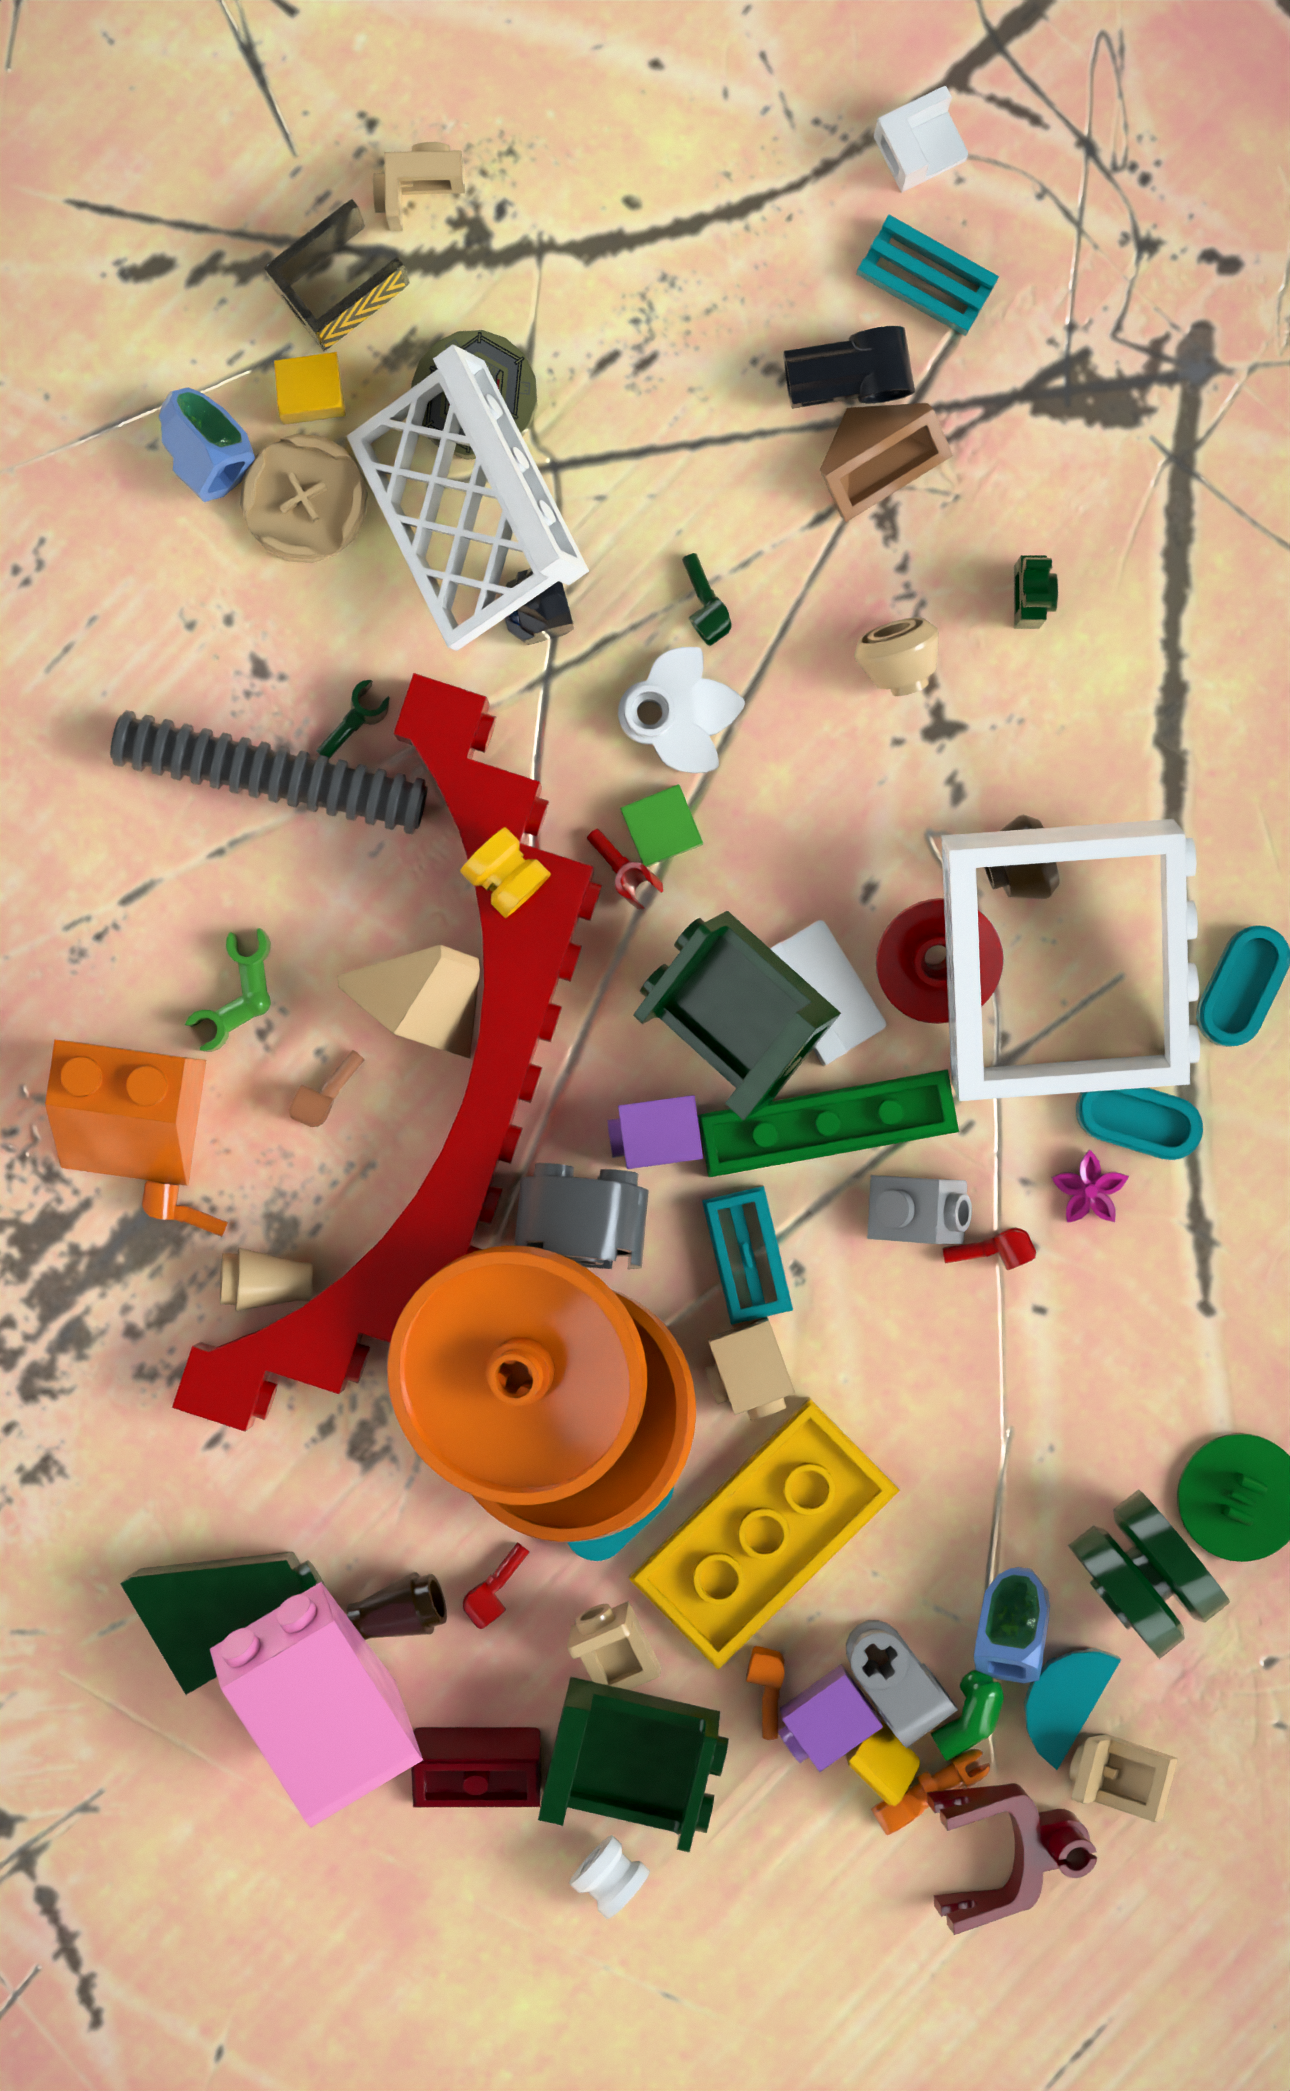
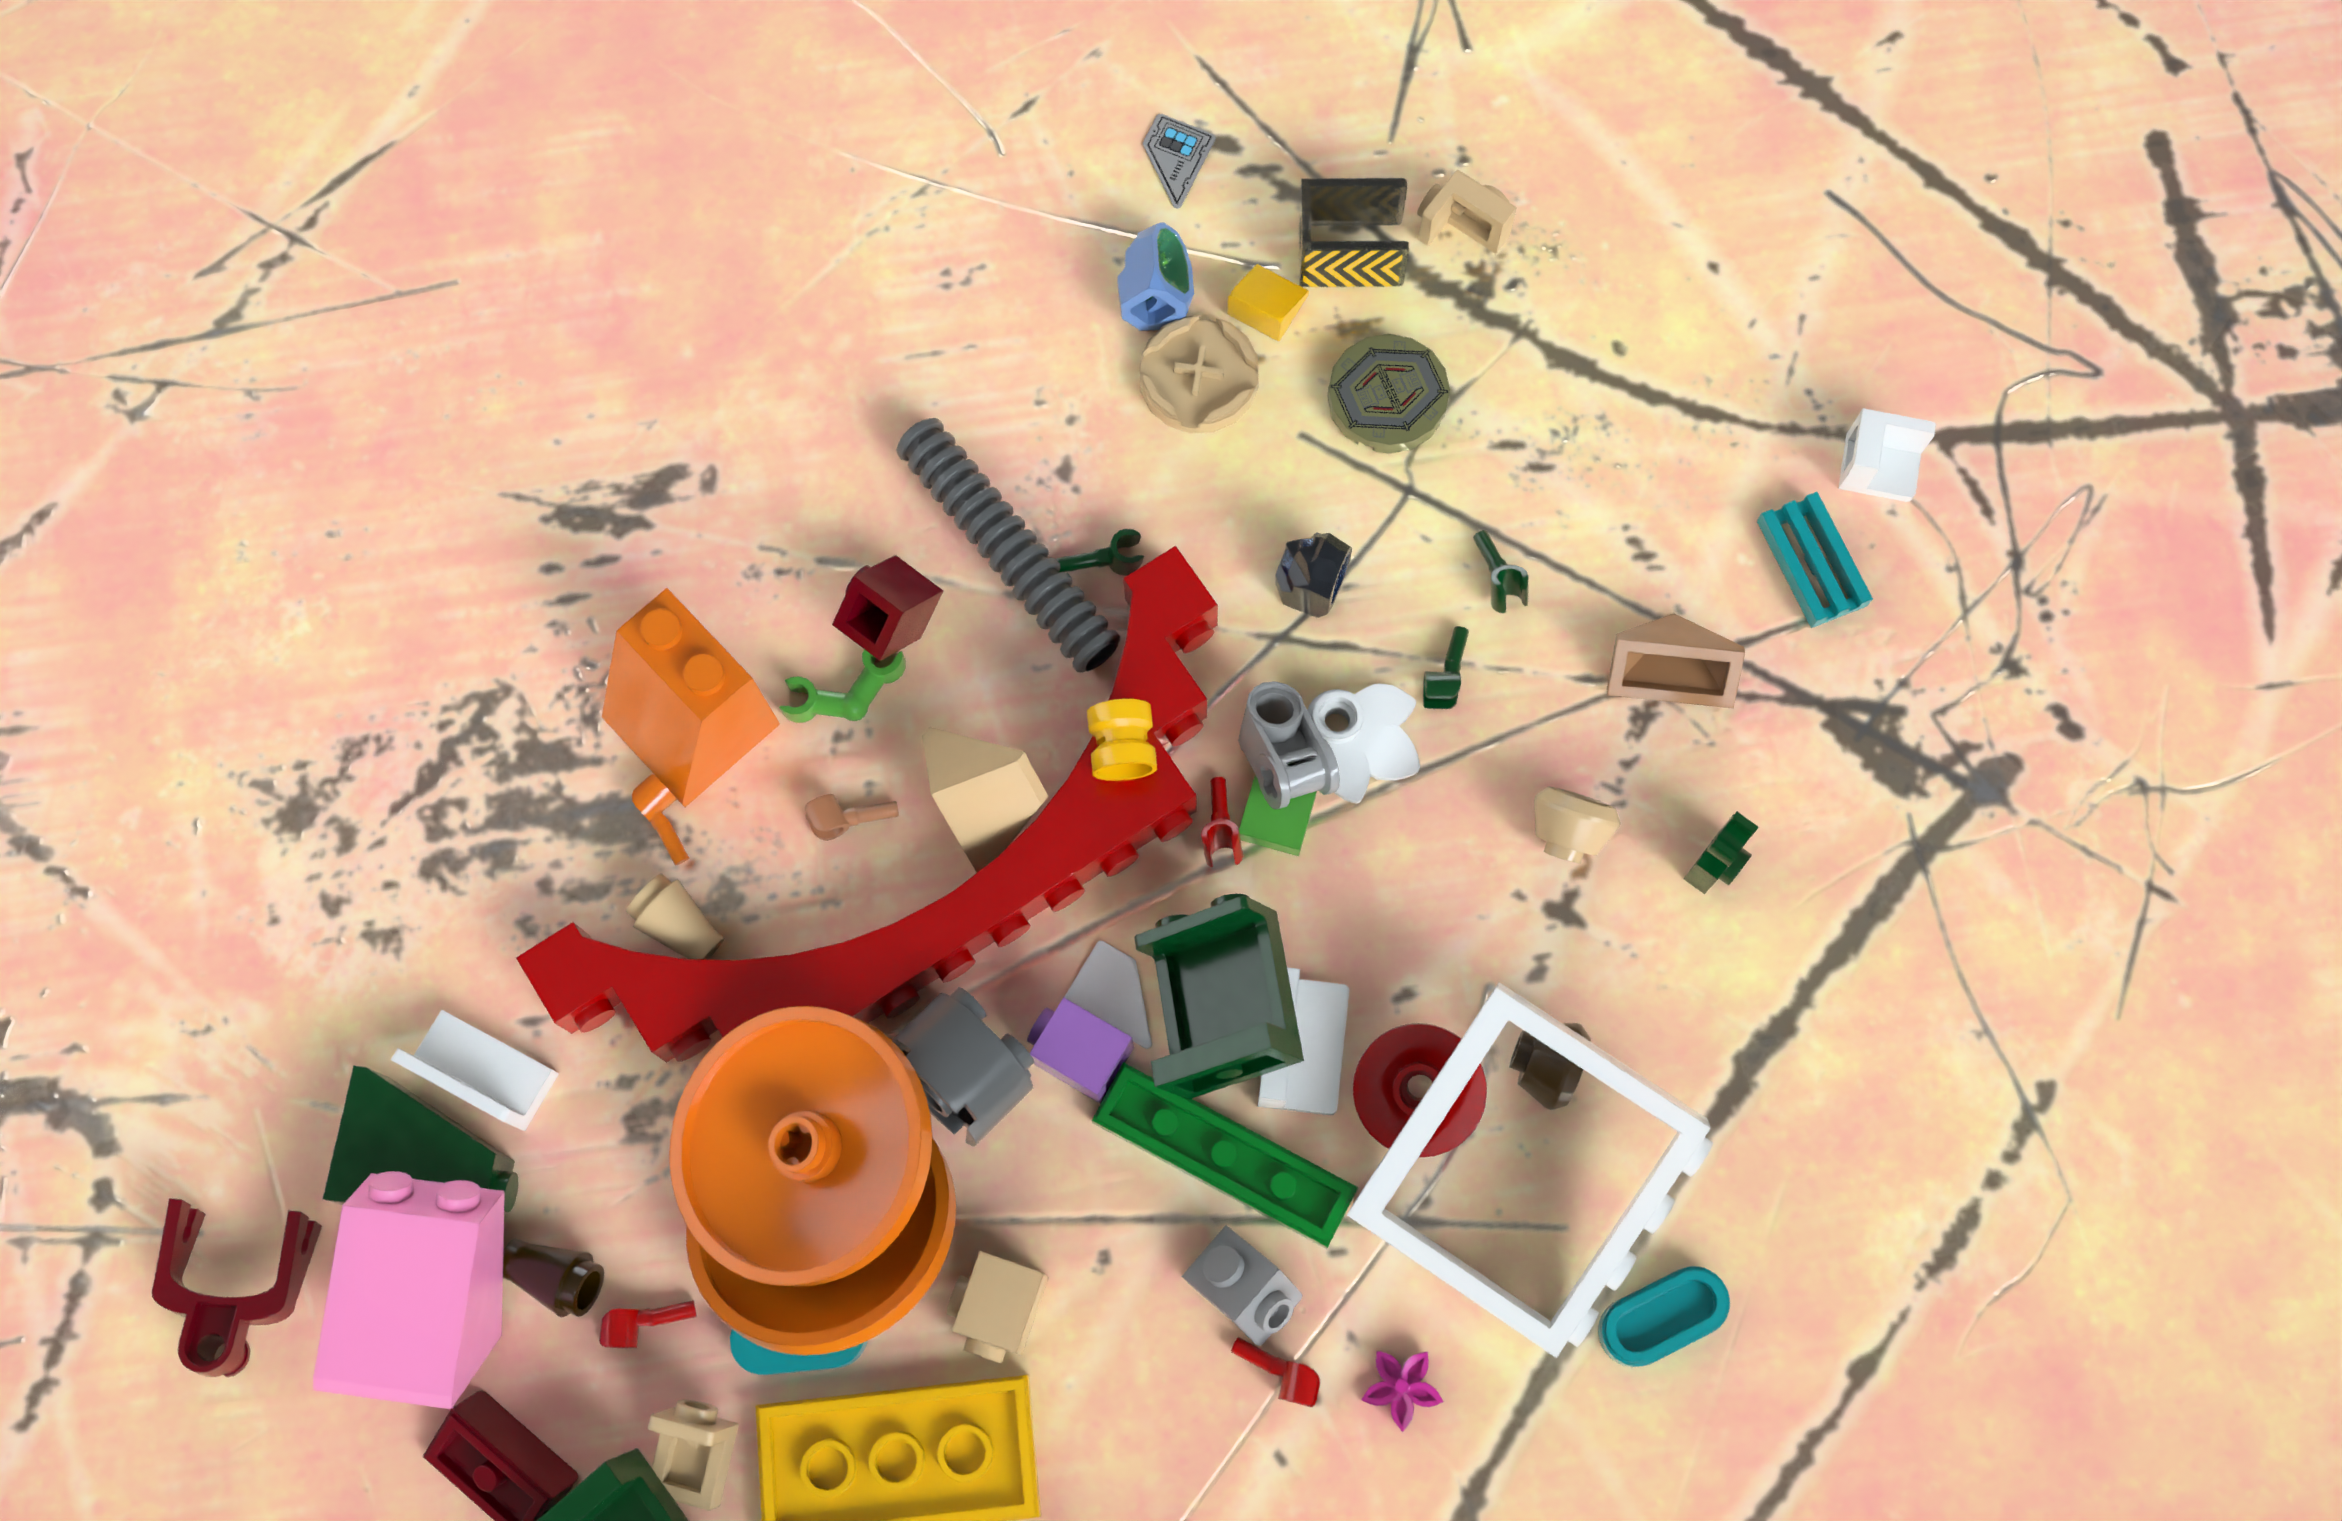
camera: 35 degrees right, 15 degrees down
white fence [346,344,589,651] -> none
teal tile [702,1186,793,1325] -> none
black piece [783,326,915,409] -> none
teal tile [1076,1088,1203,1160] -> none
none -> dark red piece [151,1198,322,1377]
none -> white panel [391,1010,559,1131]
none -> dark red brick [832,555,944,661]
none -> white sticker [1064,941,1152,1049]
none -> light grey sticker [1143,114,1216,209]
none -> light grey piece [1238,681,1340,810]
none -> dark green hand [1473,530,1529,613]

